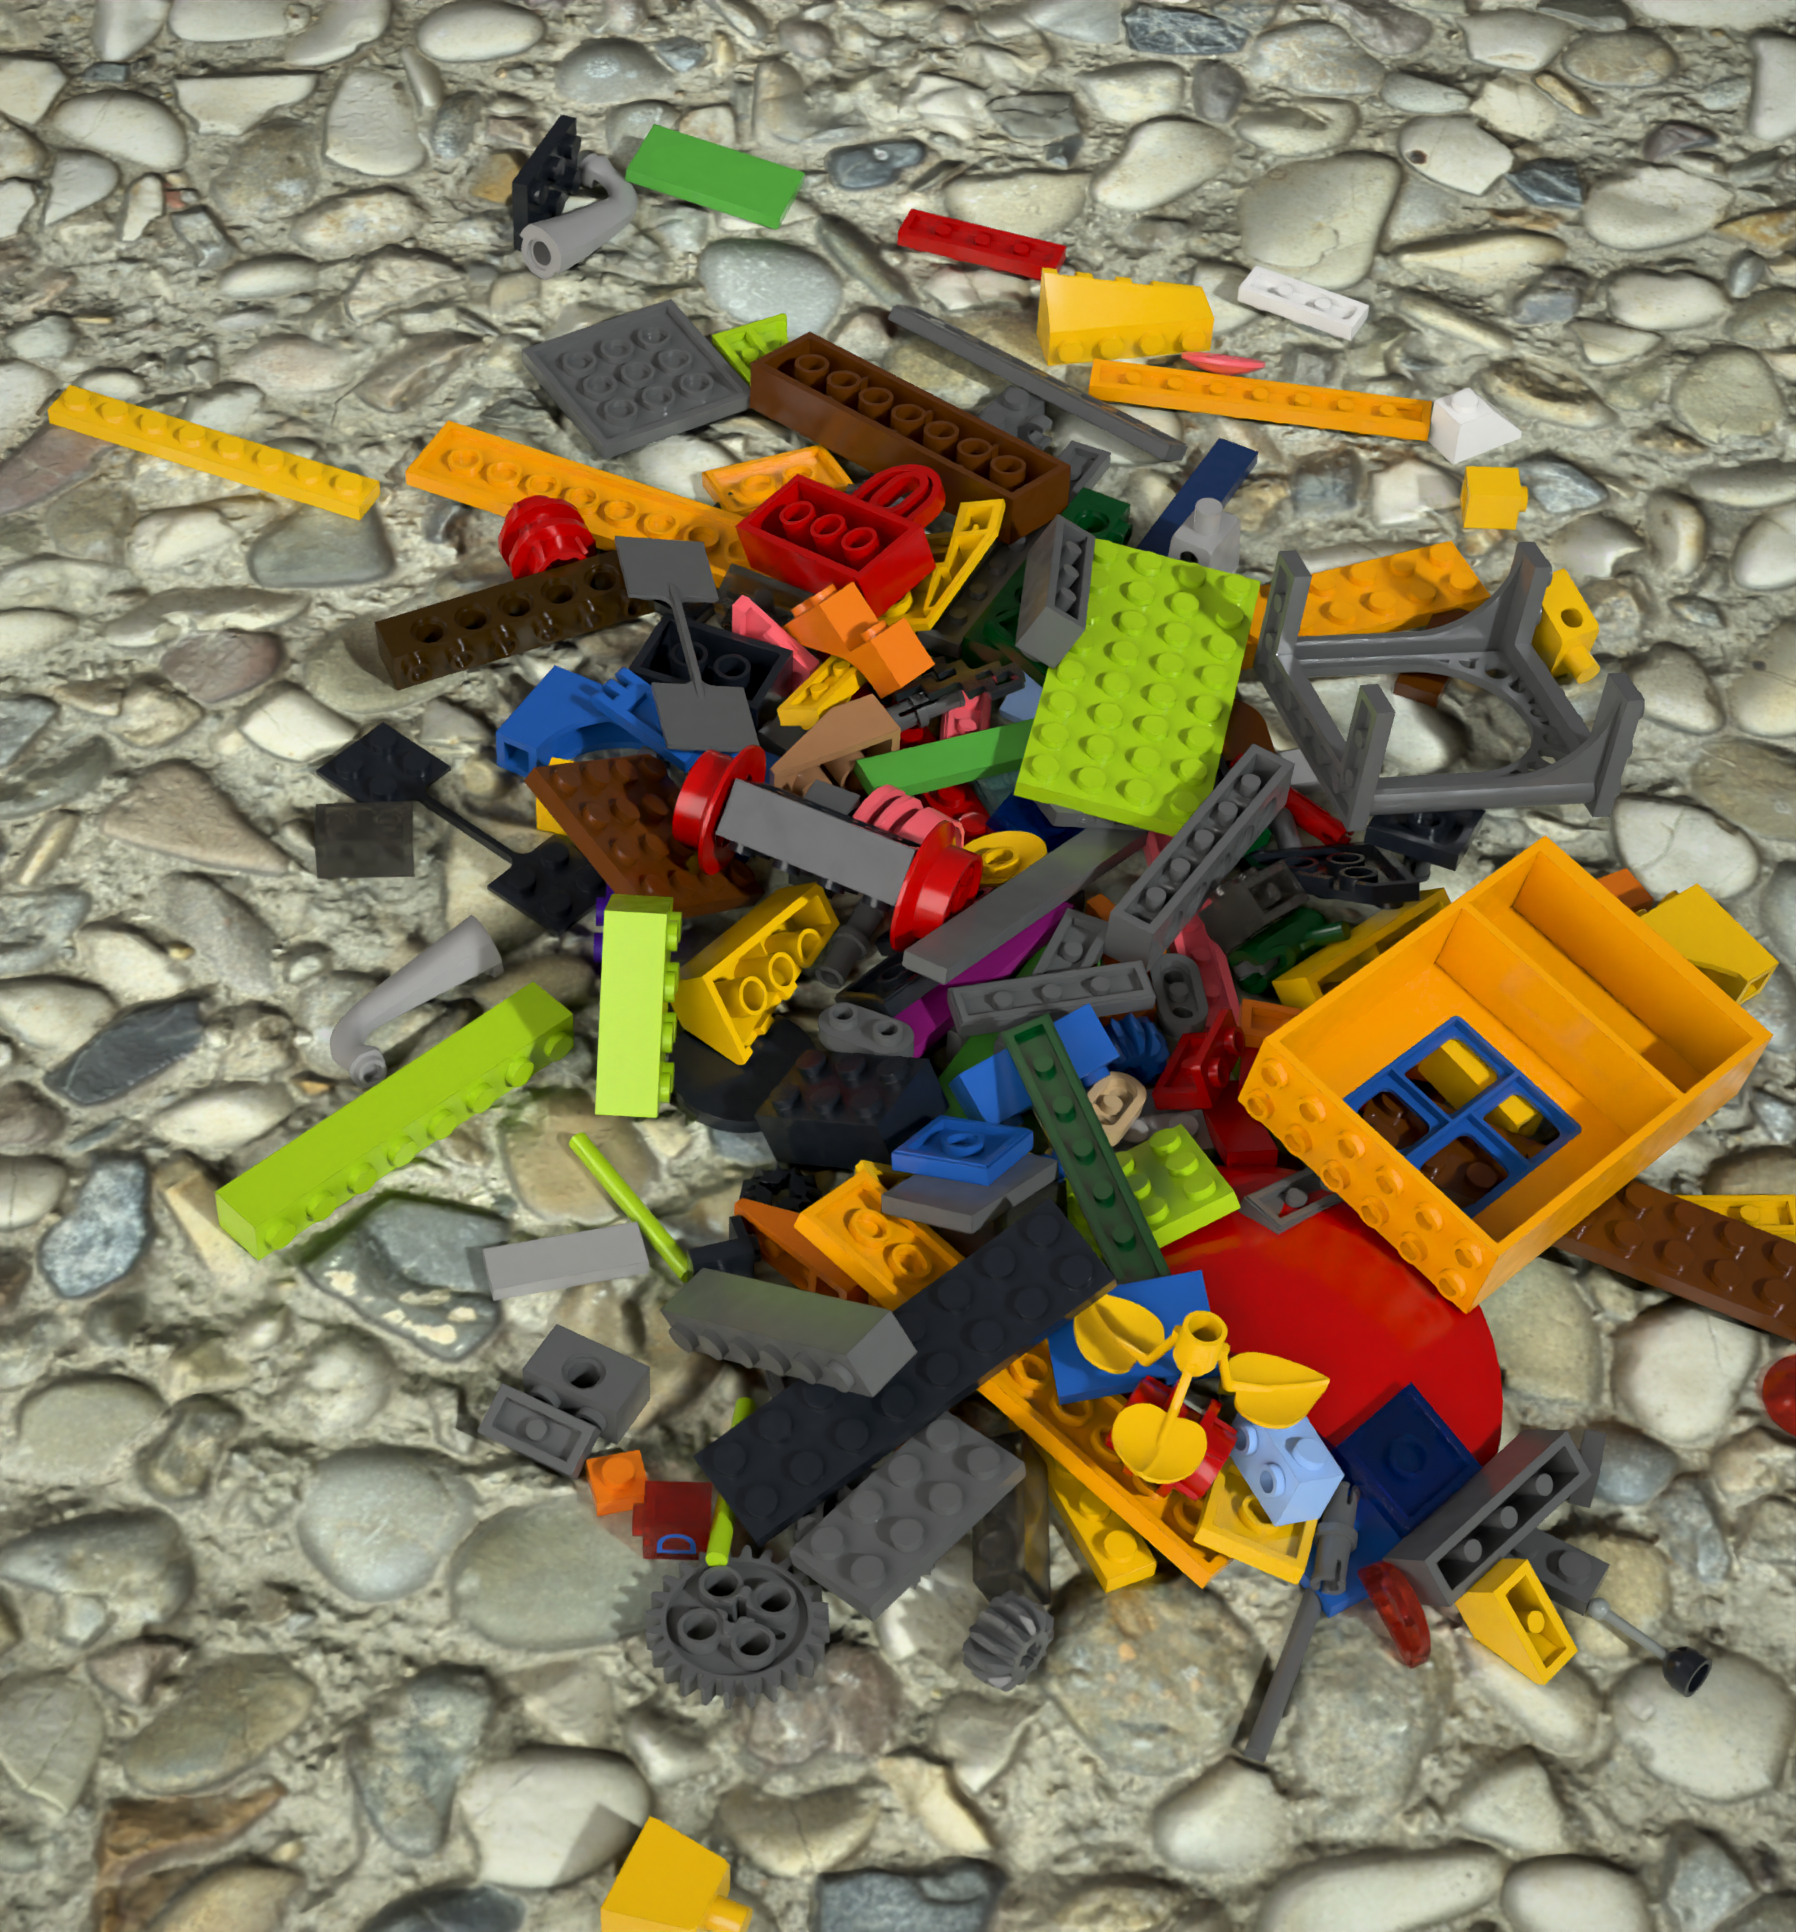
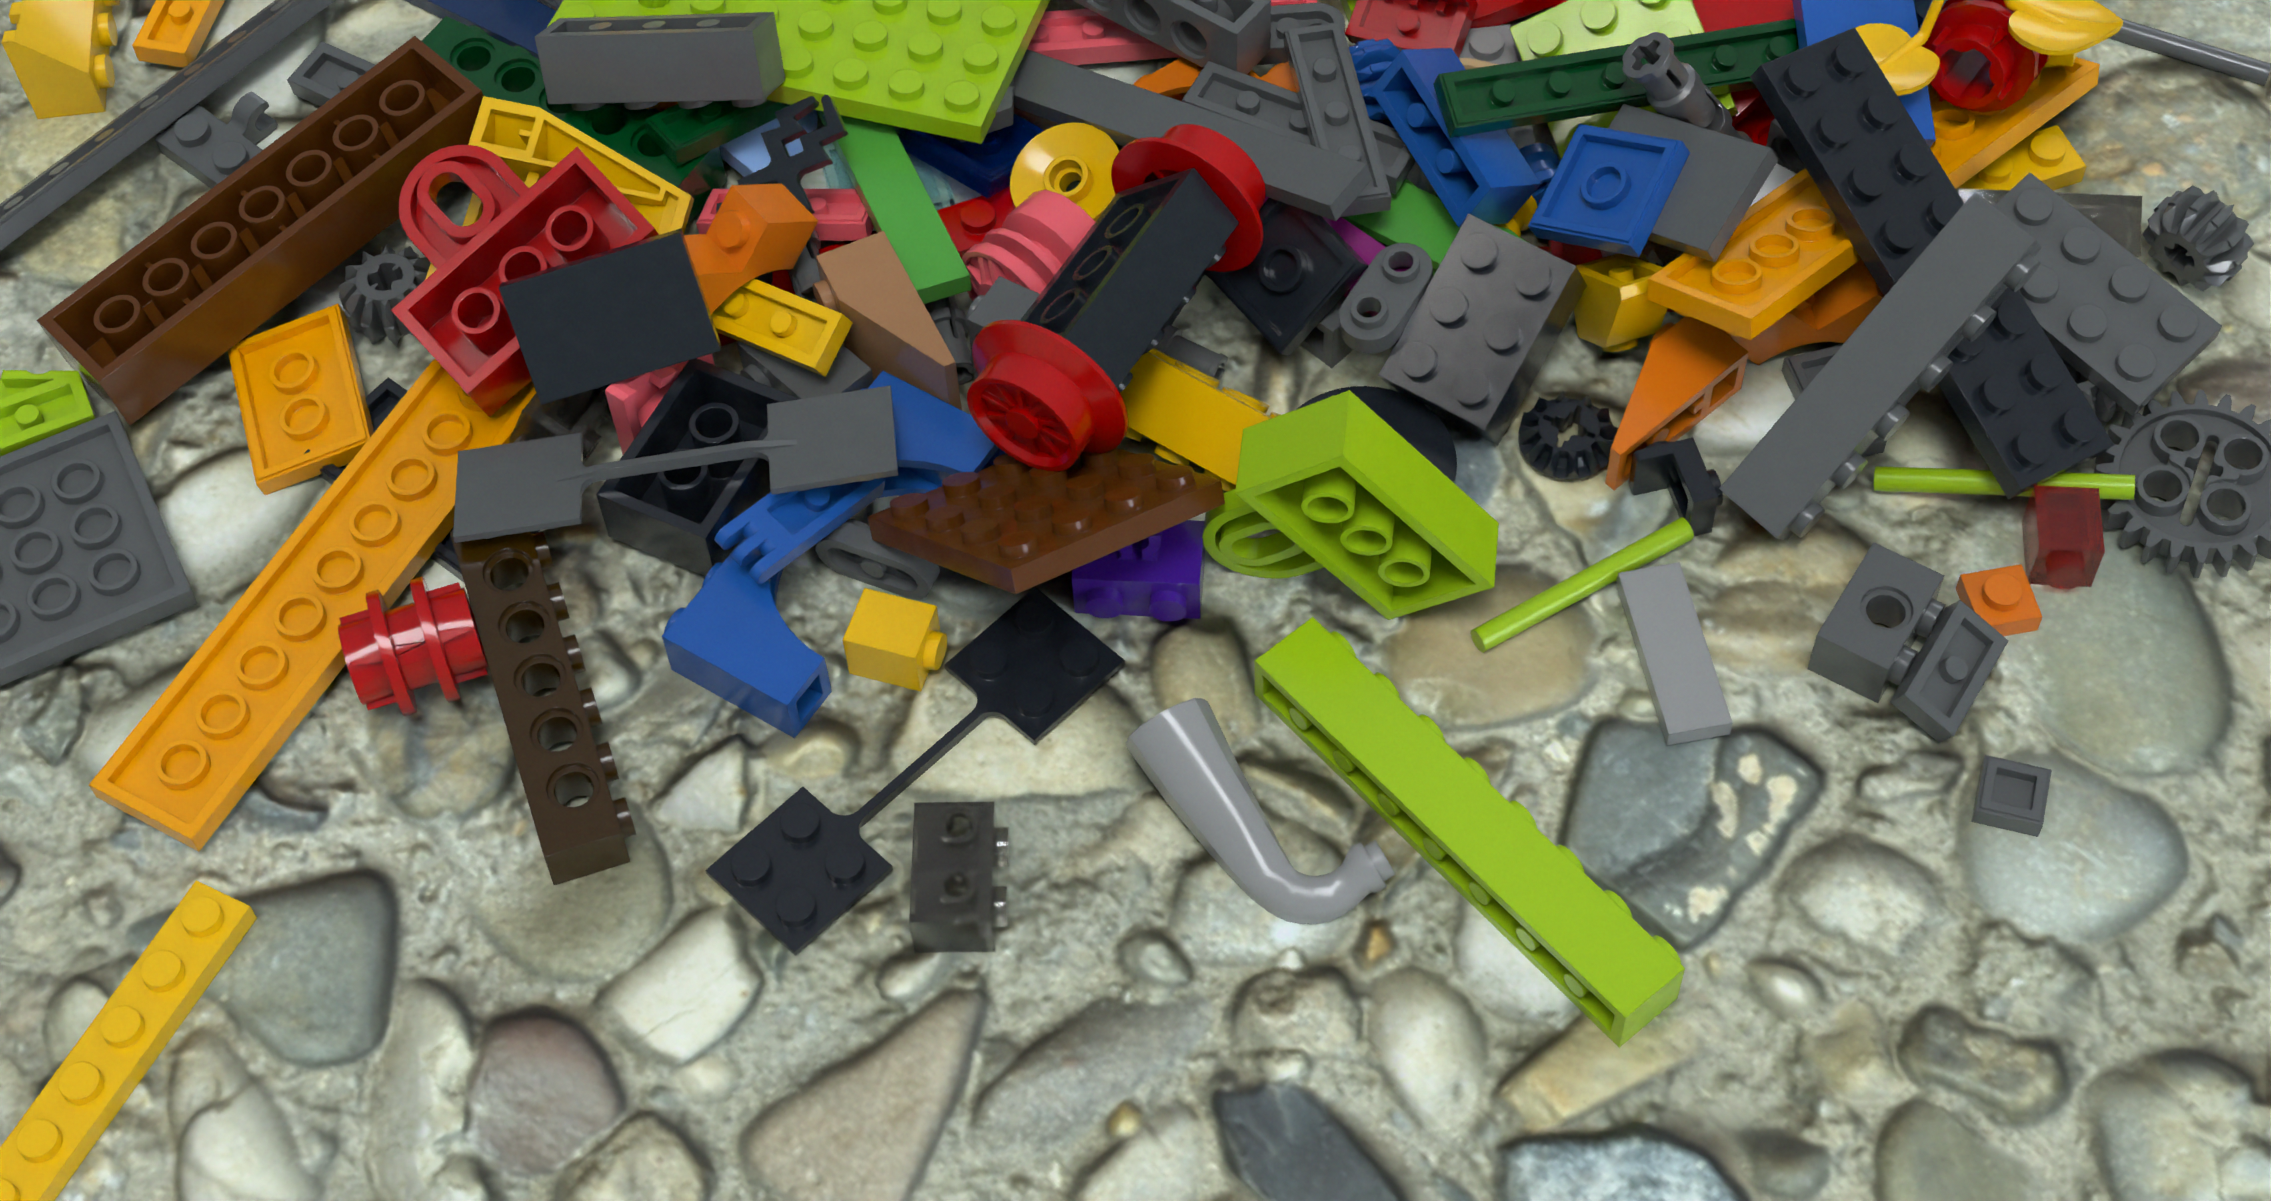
camera: 80 degrees left, 10 degrees up
none -> black tile [499,228,722,405]
none -> flat silver piece [1623,32,1754,143]
none -> dark grey tile [1971,755,2052,837]

